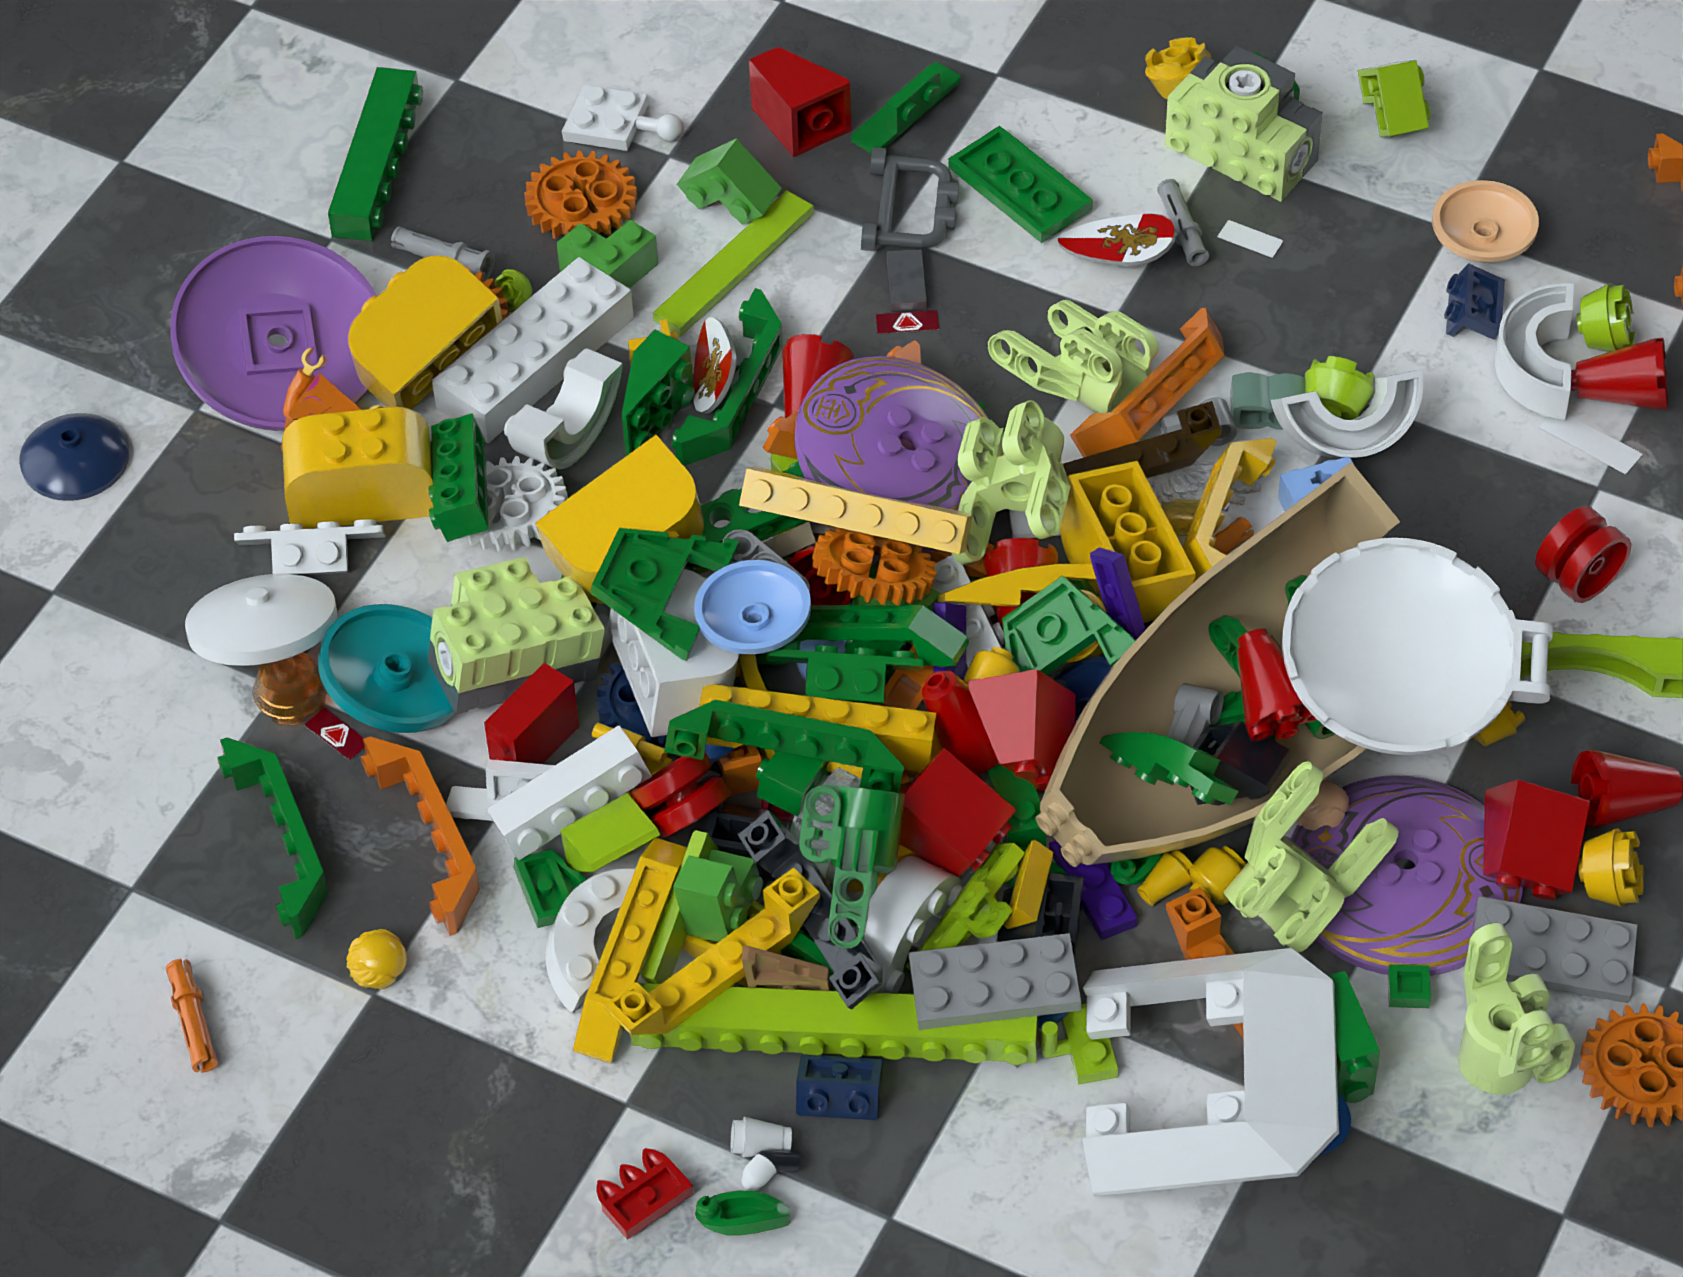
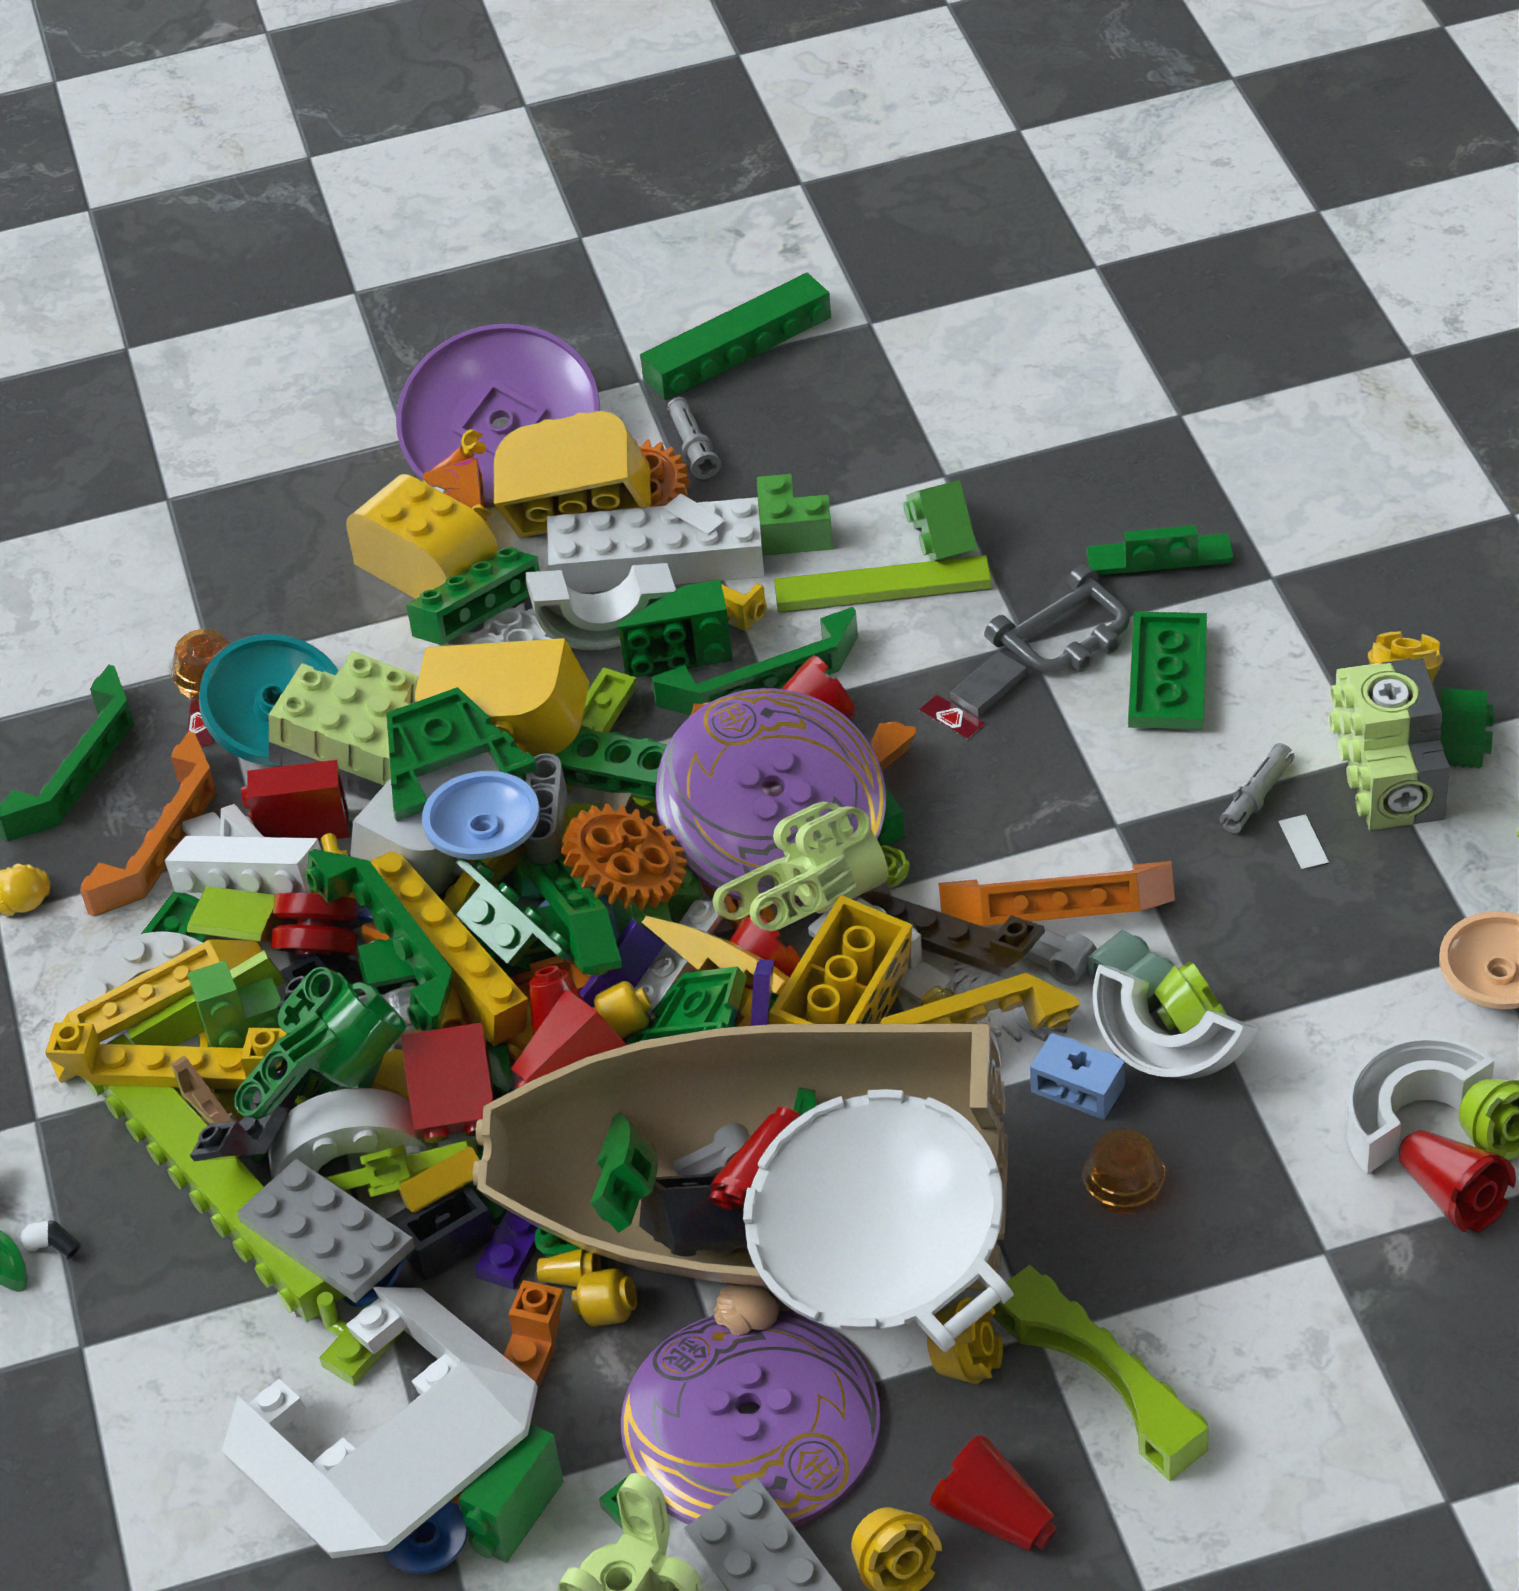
camera: 50 degrees right, 5 degrees down
dark blue dish [19,413,129,501] -> none
white dish [185,574,338,666] -> none
white bracket [234,520,386,576] -> none
lime plate [495,269,532,312] -> none
orange gear [524,150,637,239] -> none
white plate [562,85,683,151] -> none
shield [693,317,742,414] -> none
white cone [731,1117,792,1158] -> none
yellow arch [739,466,973,554] -> none
red slope [749,46,852,157] -> none
dark blue bracket [796,1054,882,1120] -> none
yellowish green piece [988,300,1159,413] -> none
shield [1057,213,1176,267] -> none
yellowish green piece [1224,761,1399,953] -> none
dark blue bracket [1444,263,1505,340] -> none
red slope [1483,779,1590,900] -> none
red wheel [1535,506,1632,603] -> none
white sticker [1538,413,1643,474] -> none
none -> white sticker [663,494,725,535]
none -> clear orange cone [1082,1129,1166,1214]

